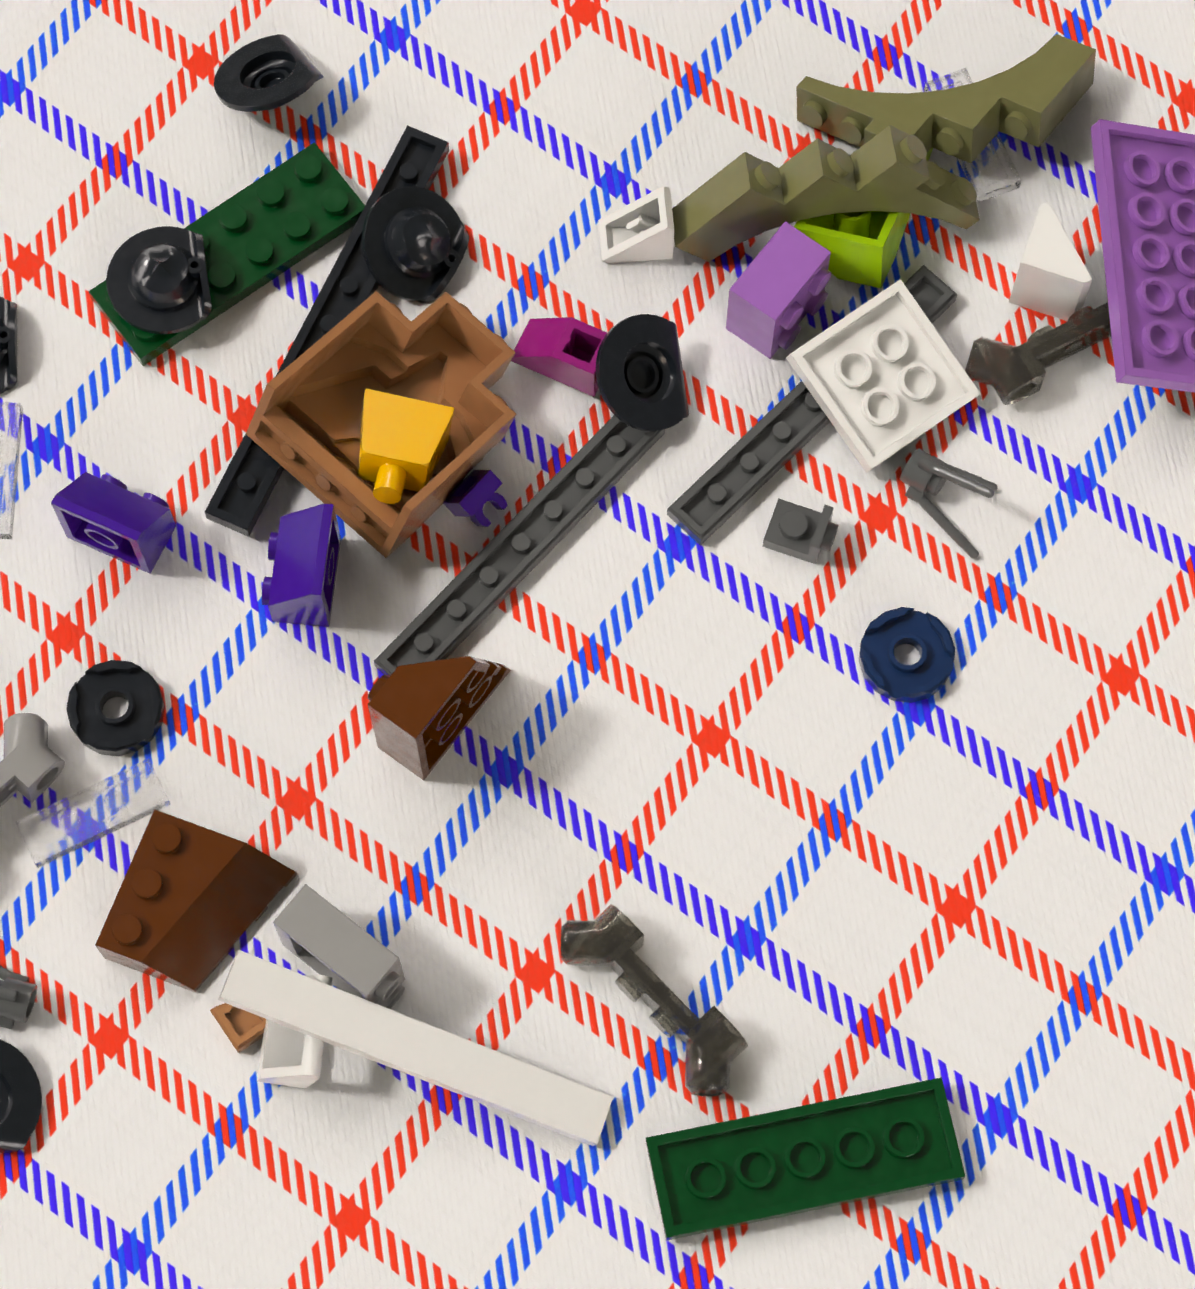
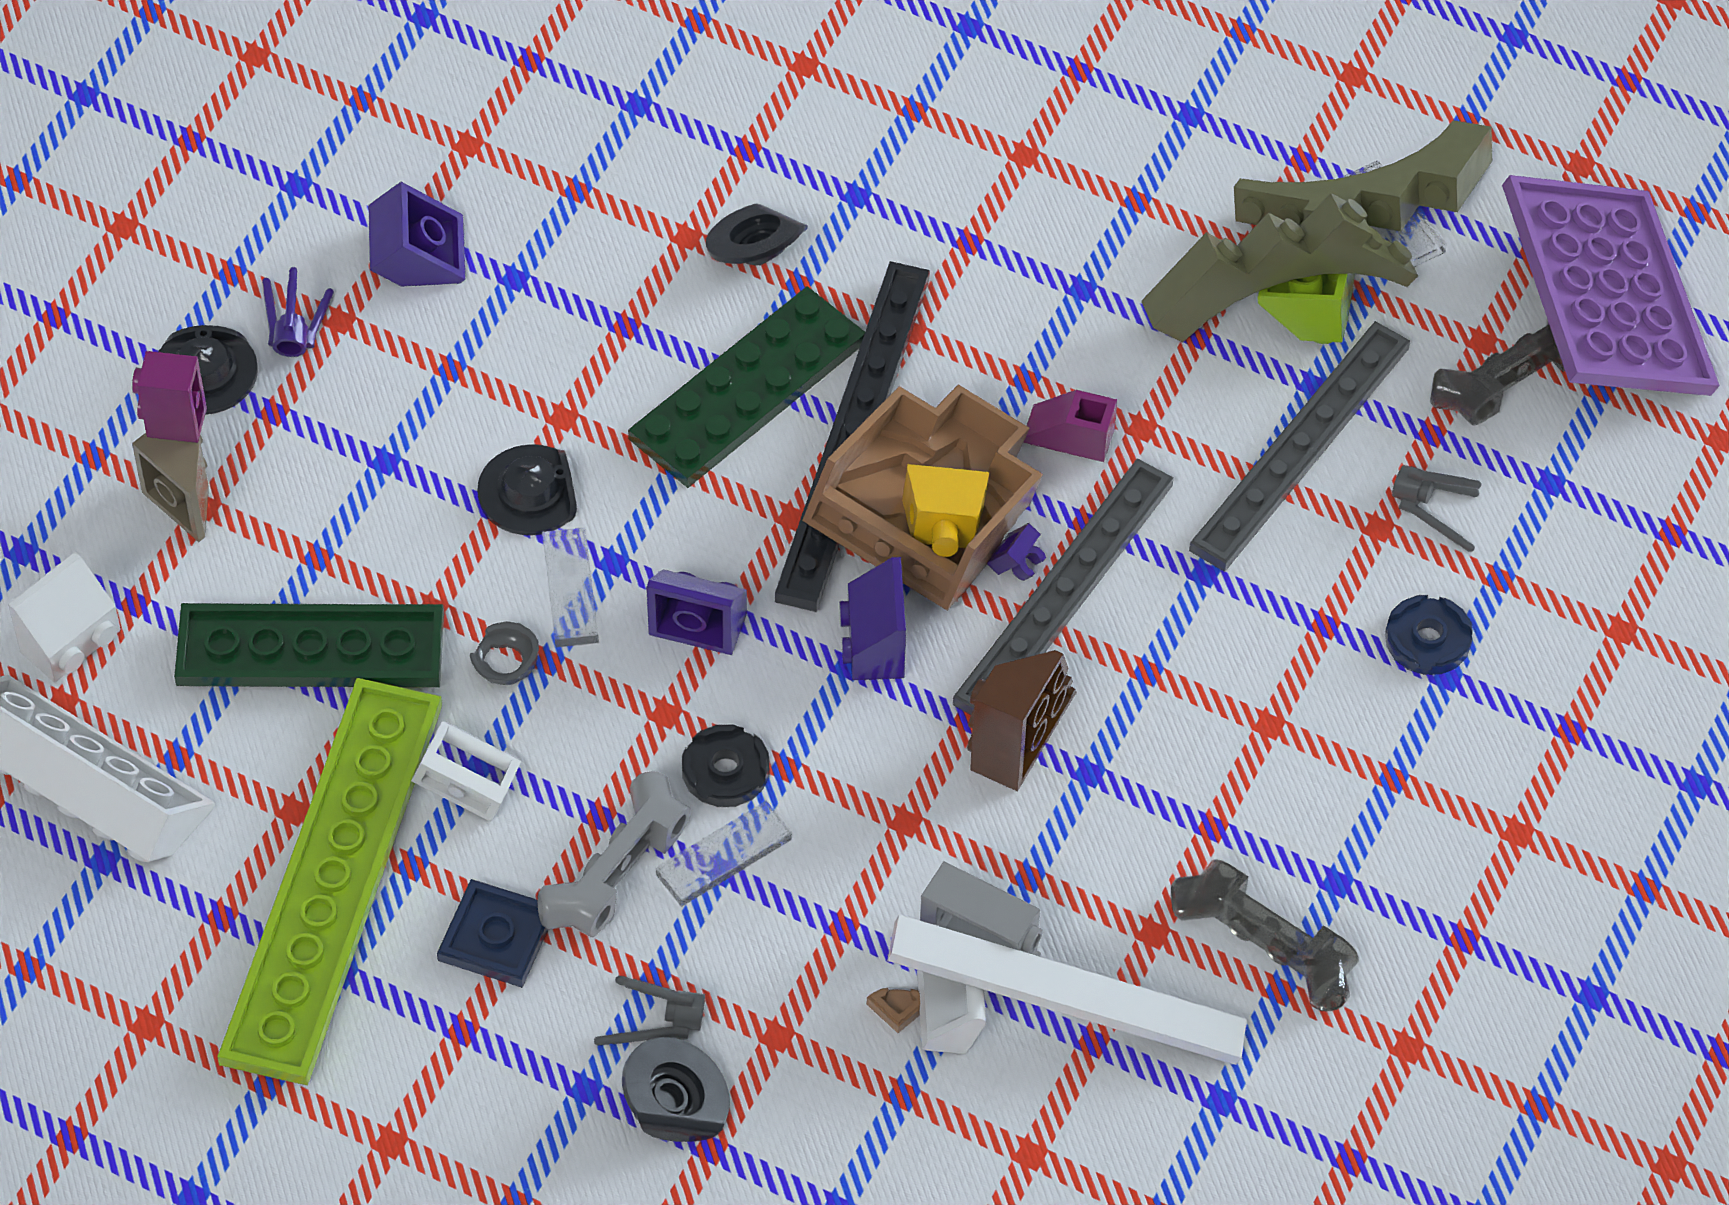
camera: 10 degrees left, 15 degrees down
reddish brown wedge [95,809,297,992] -> none
black hat [106,226,212,334] -> none
black hat [362,186,469,303] -> none
black hat [596,314,689,431] -> none
white slope [598,186,674,264] -> none
dark green plate [645,1077,965,1241] -> none
medium lavender brick [726,221,831,359] -> none
dark grey bracket [762,498,839,564] -> none
white plate [786,279,981,473] -> none
white slope [1009,202,1093,322] -> none

